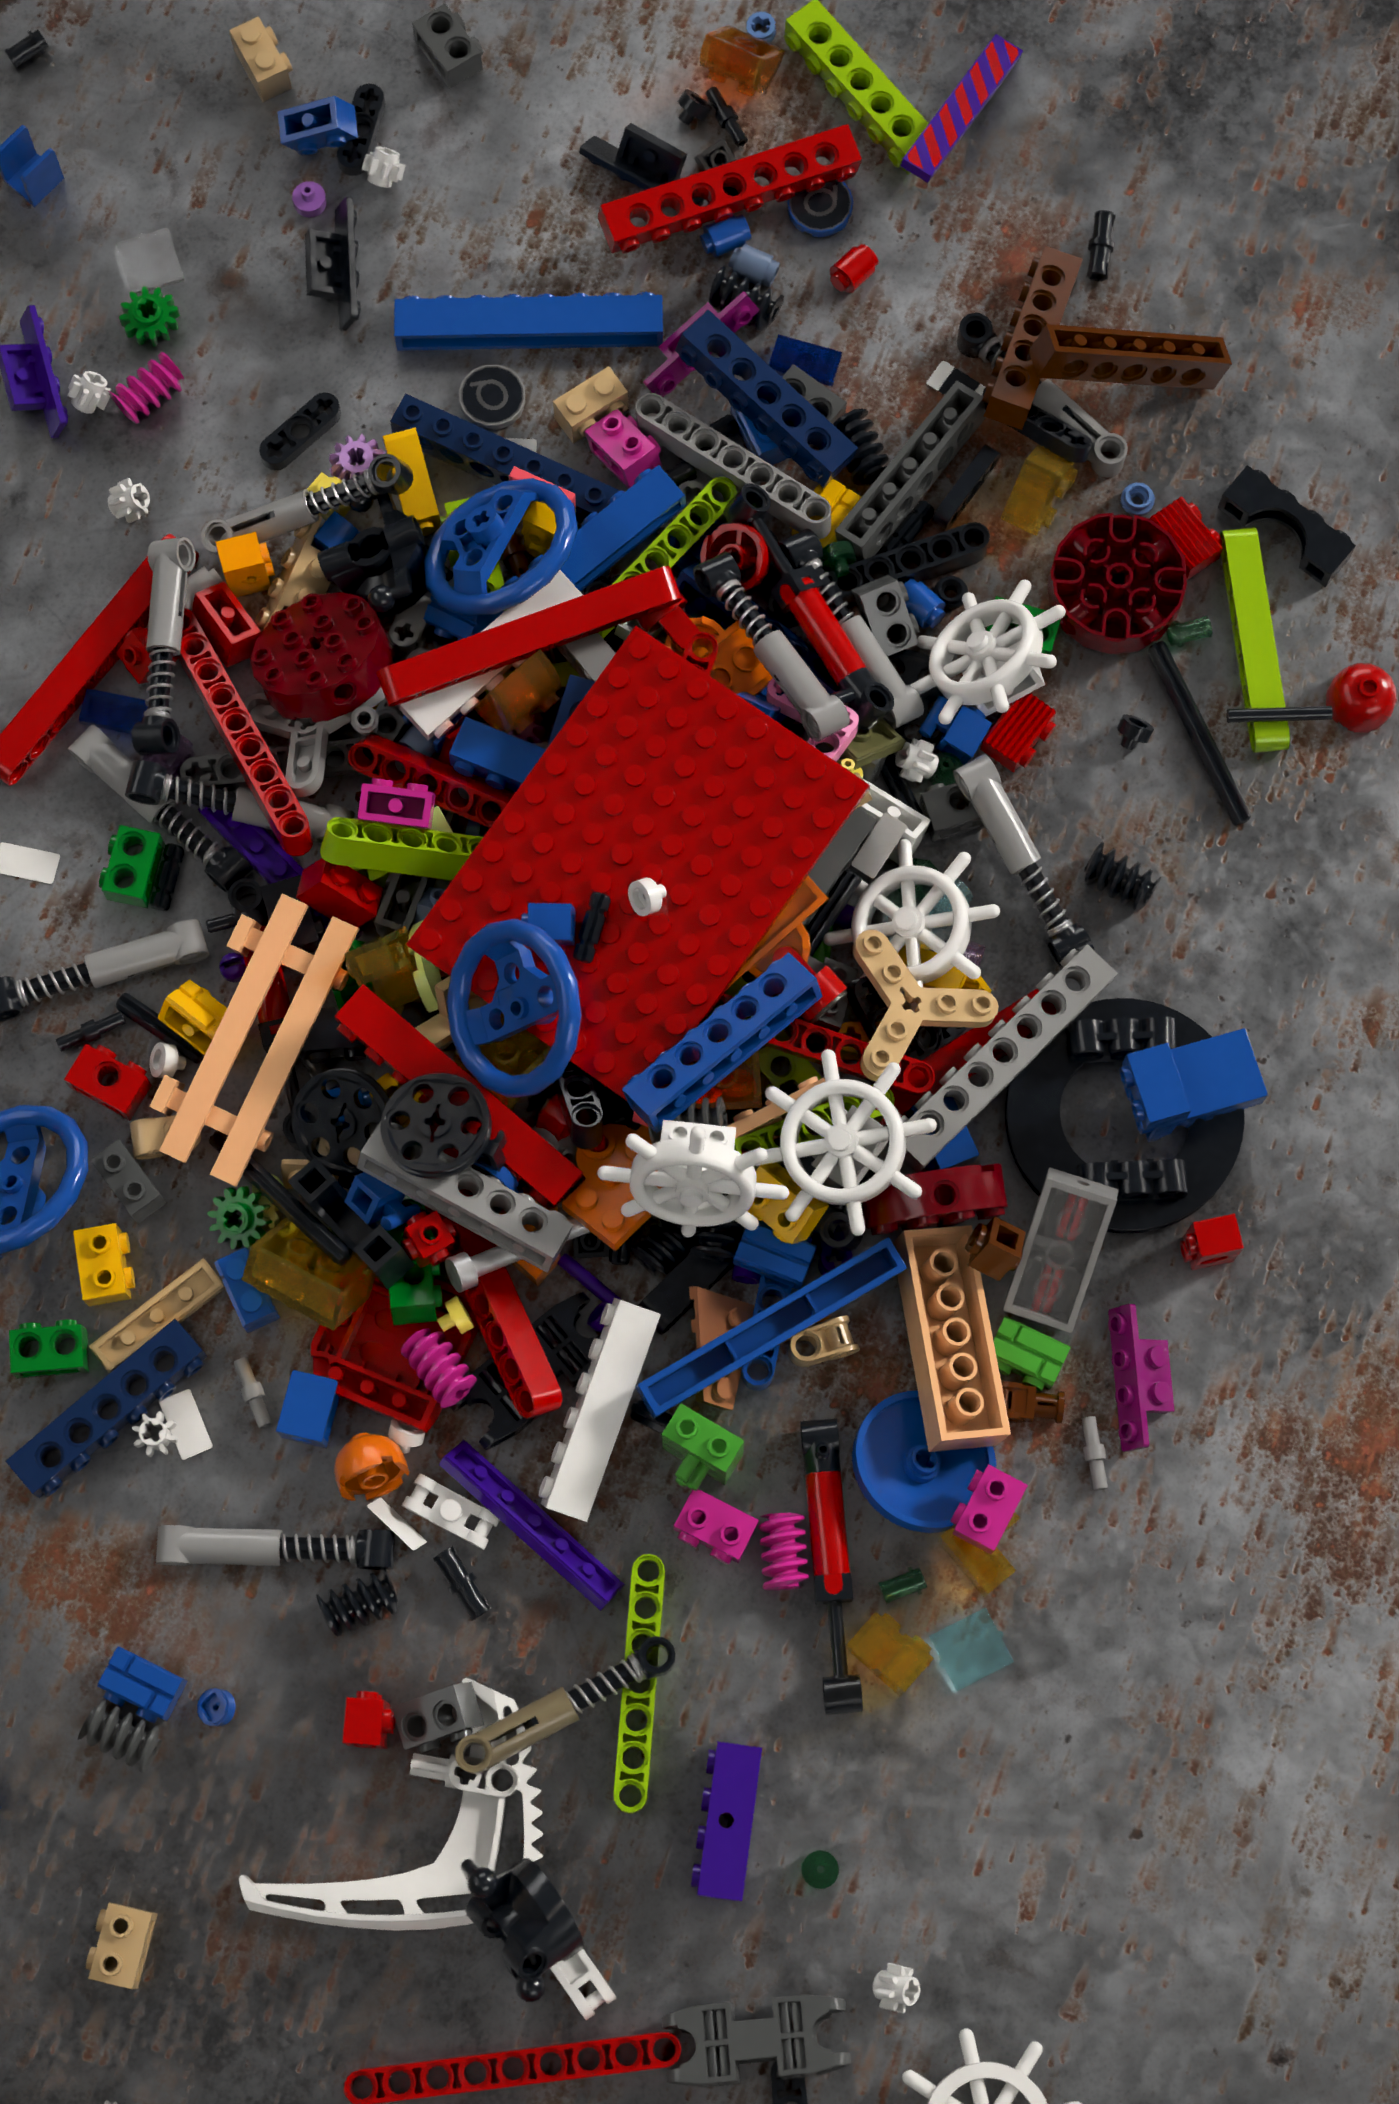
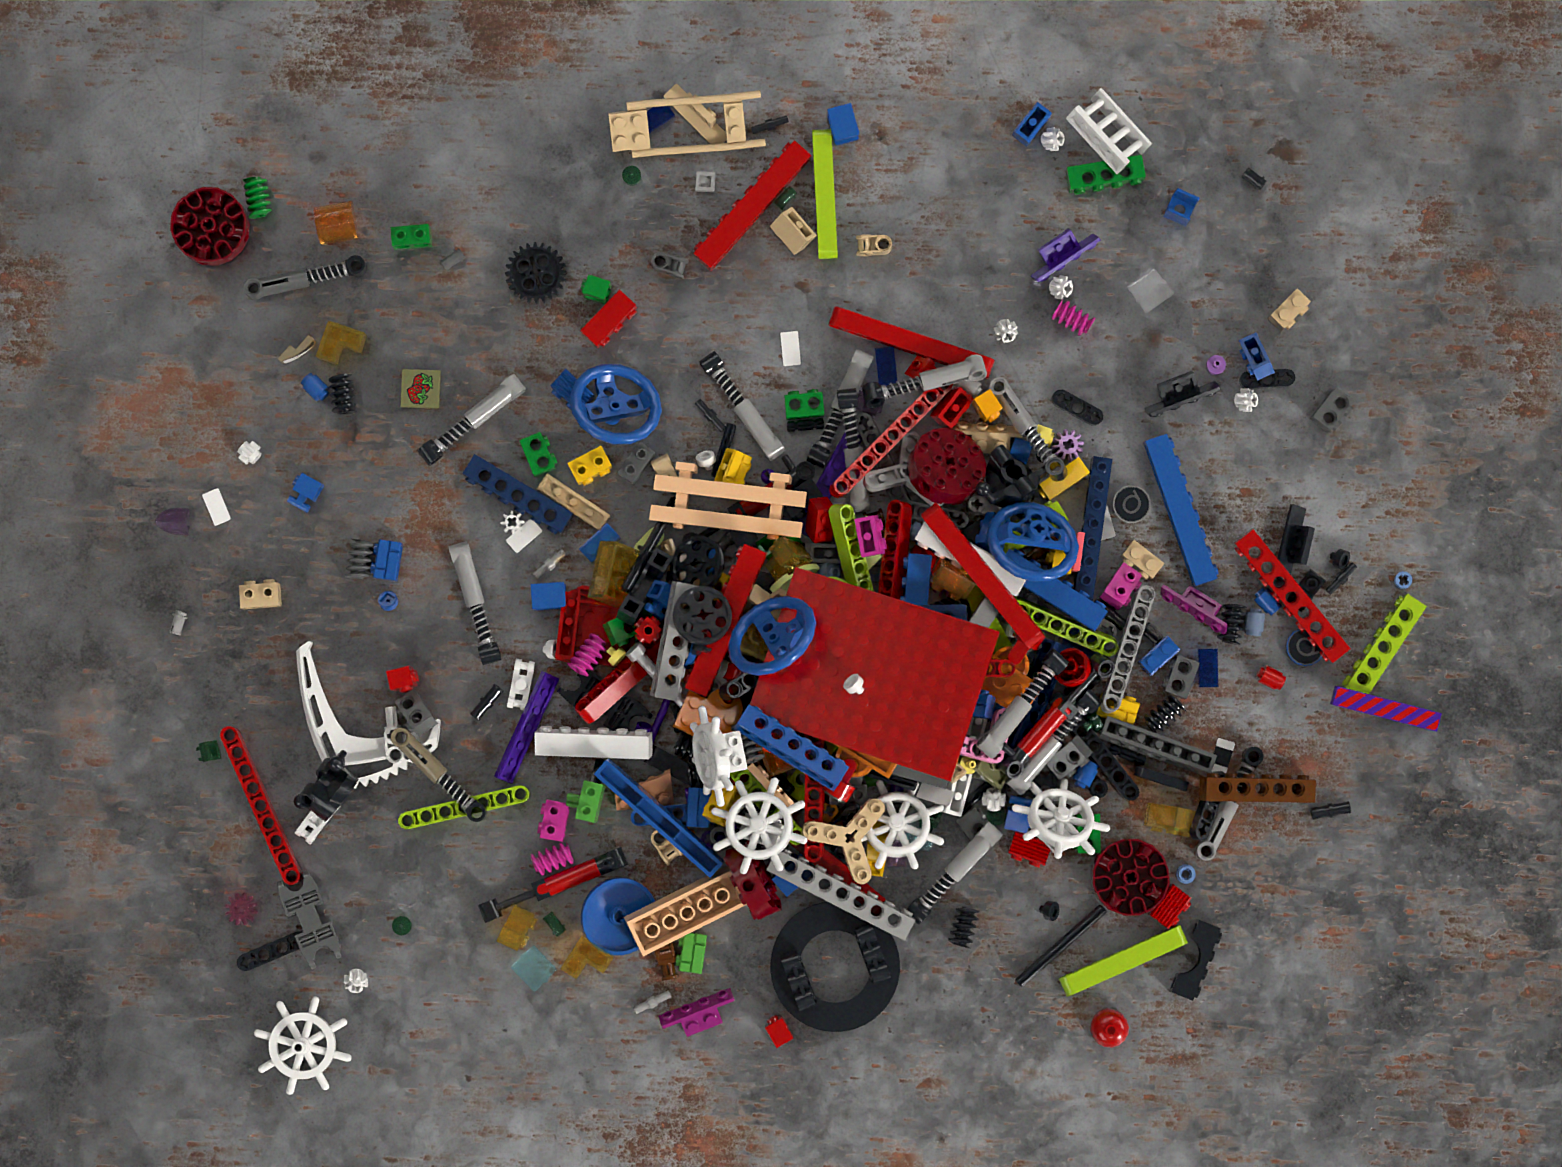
camera: 70 degrees right, 10 degrees up
red brick [64,1044,152,1121] -> none
green gear [119,286,180,347] -> none
green gear [207,1186,272,1250] -> none
black piece [316,1568,398,1637] -> none
orange cylinder [334,1432,410,1501] -> none
light grey pin [351,706,379,736] -> none
white sticker [367,1498,427,1551] -> none
blue brick [521,903,576,946] -> none
black axle [573,892,611,963] -> none
dark blue brick [675,309,858,488] -> none
dark purple brick [691,1741,762,1902] -> none
clear orange brick [700,24,785,96] -> none
dark pink brick [950,1464,1028,1554] -> none
reddish brown brick [965,1216,1026,1281] -> none
clear brick [1003,1167,1118,1333] -> none
reddish brown brick [1029,324,1232,390] -> none
blue brick [1119,1028,1268,1143] -> none
clear green pin [1166,616,1213,648] -> none
black bar [1226,706,1333,723] -> none

